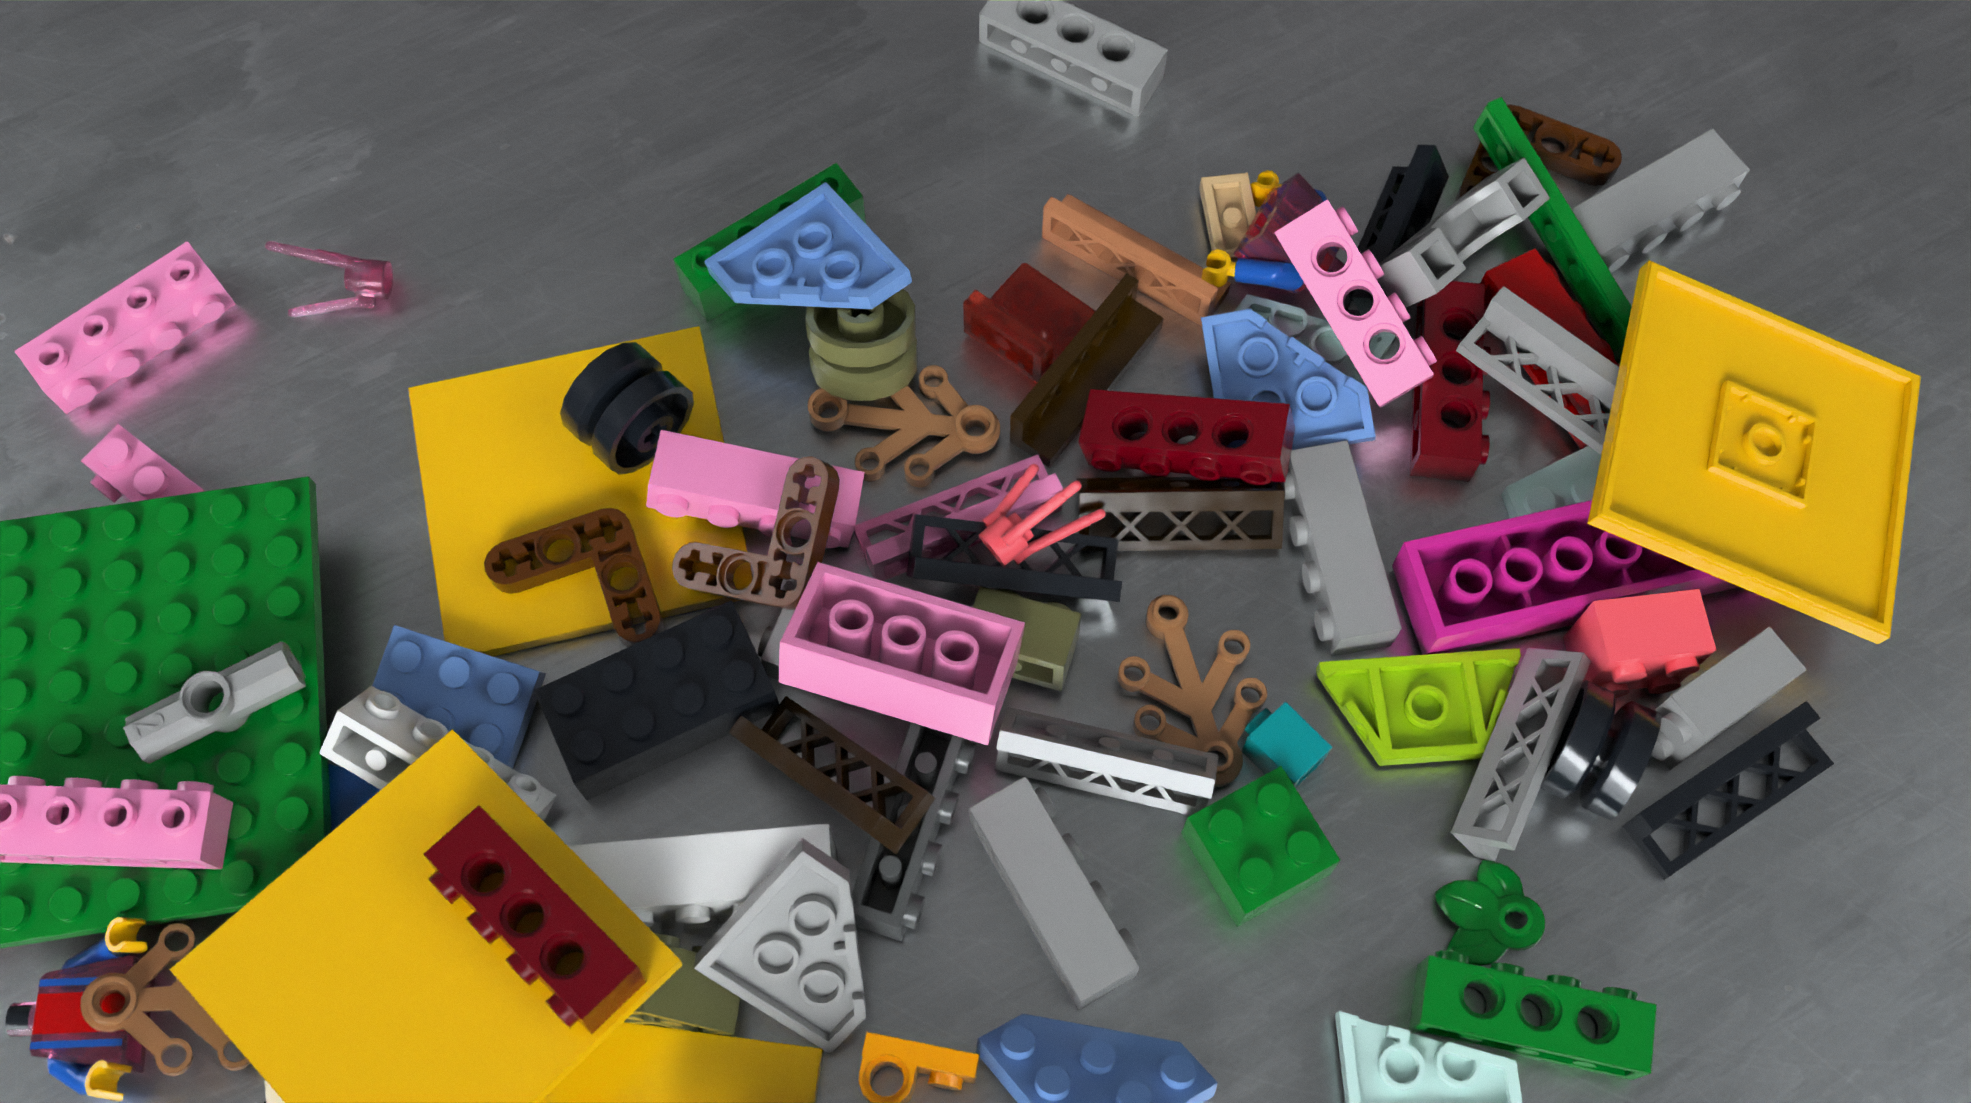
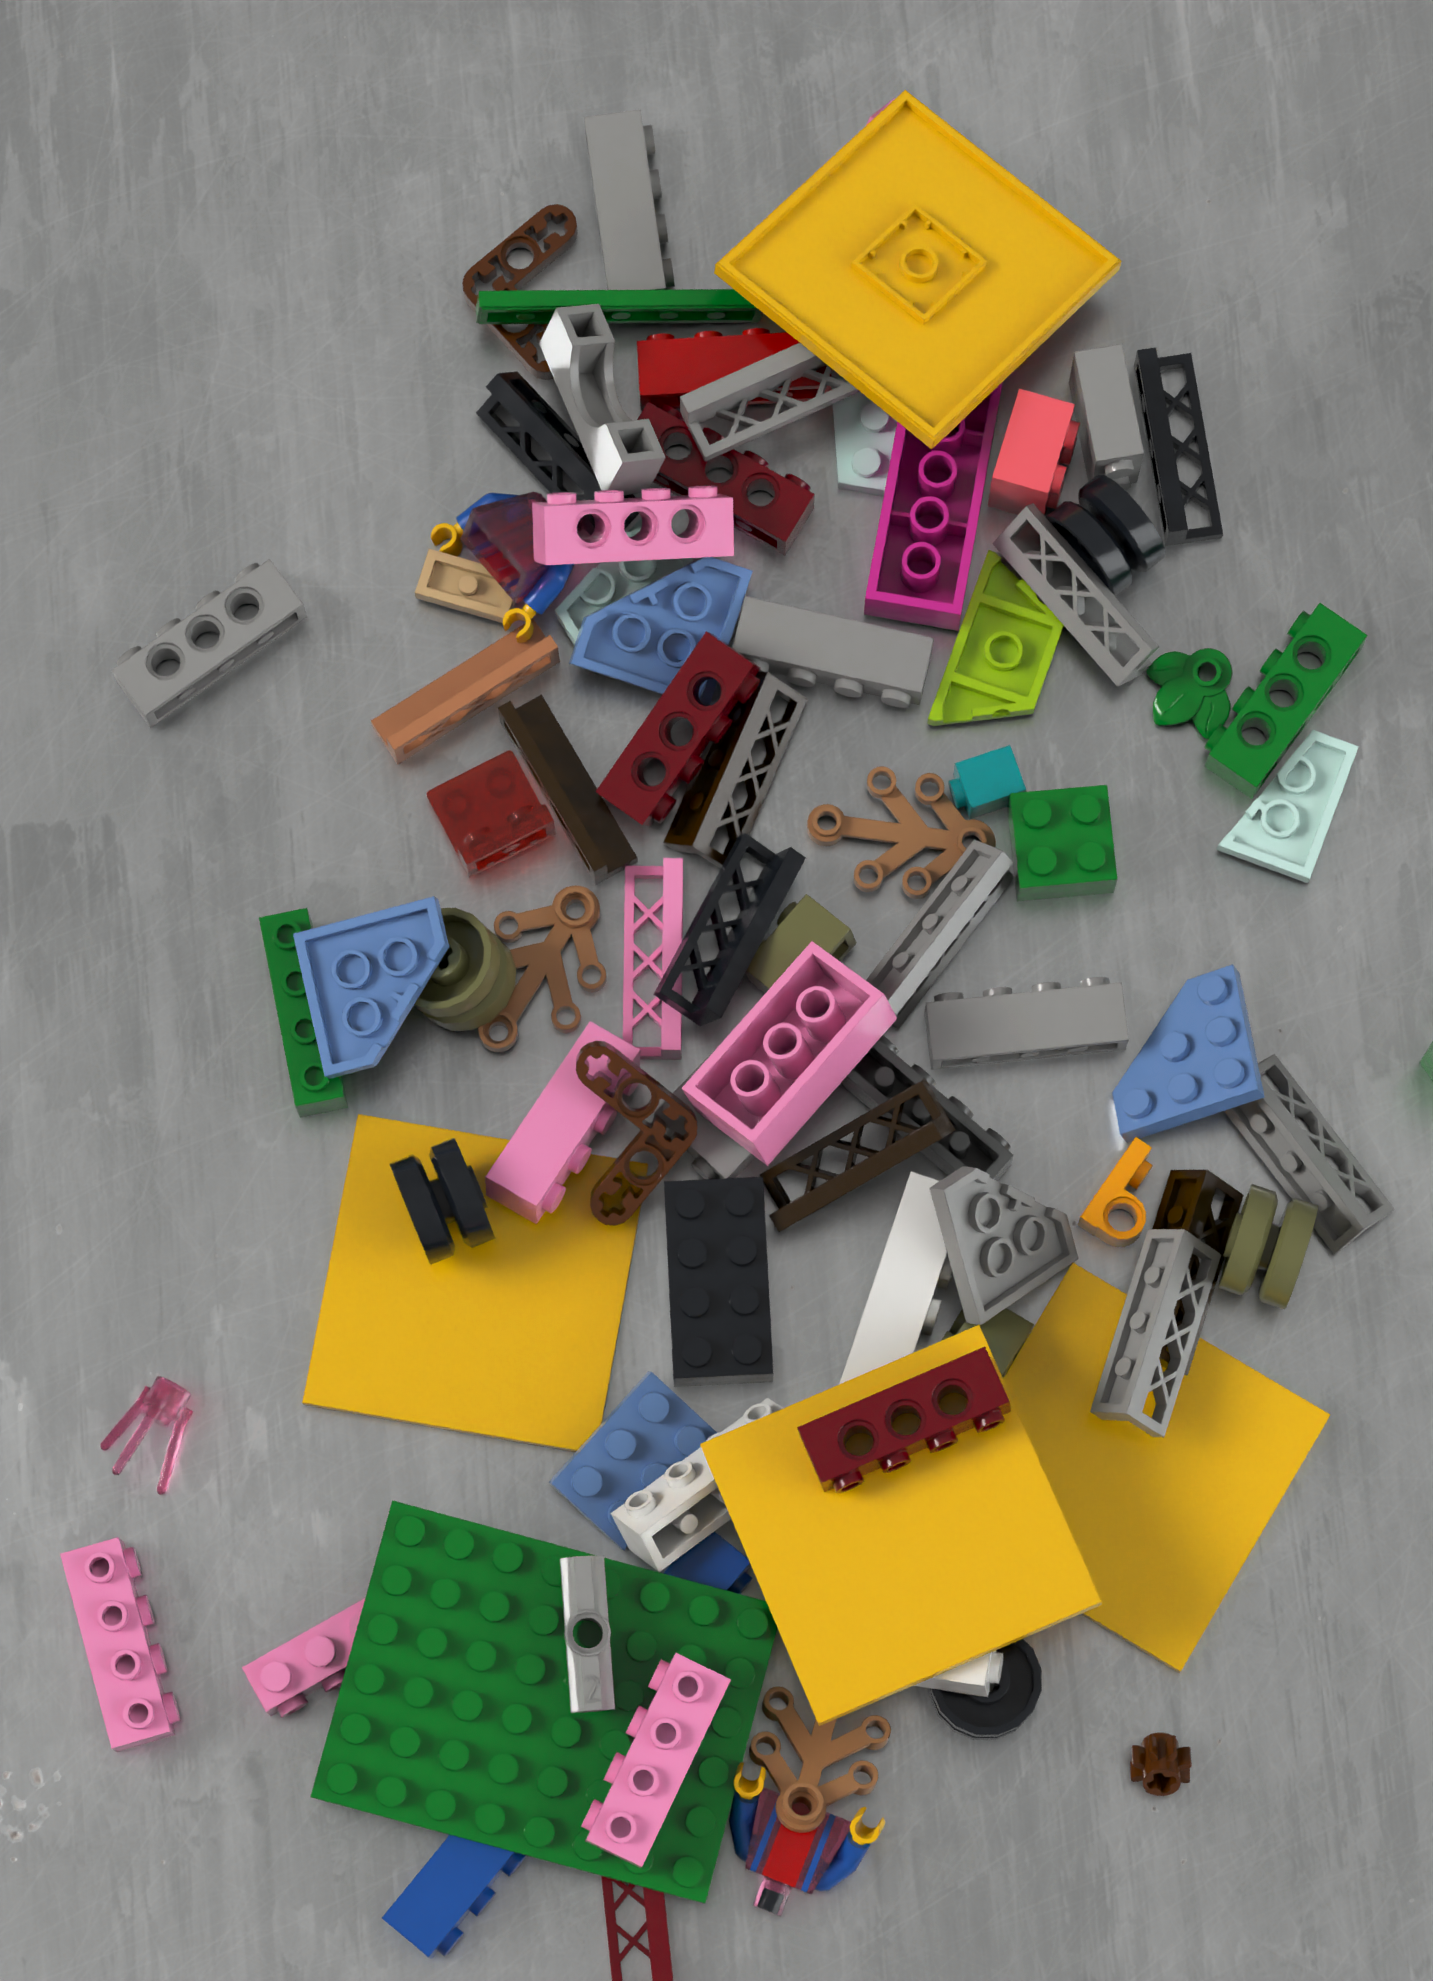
camera: 65 degrees left, 10 degrees up
reddish brown beam [484,508,665,647] -> none
coral plant [978,464,1106,567] -> none

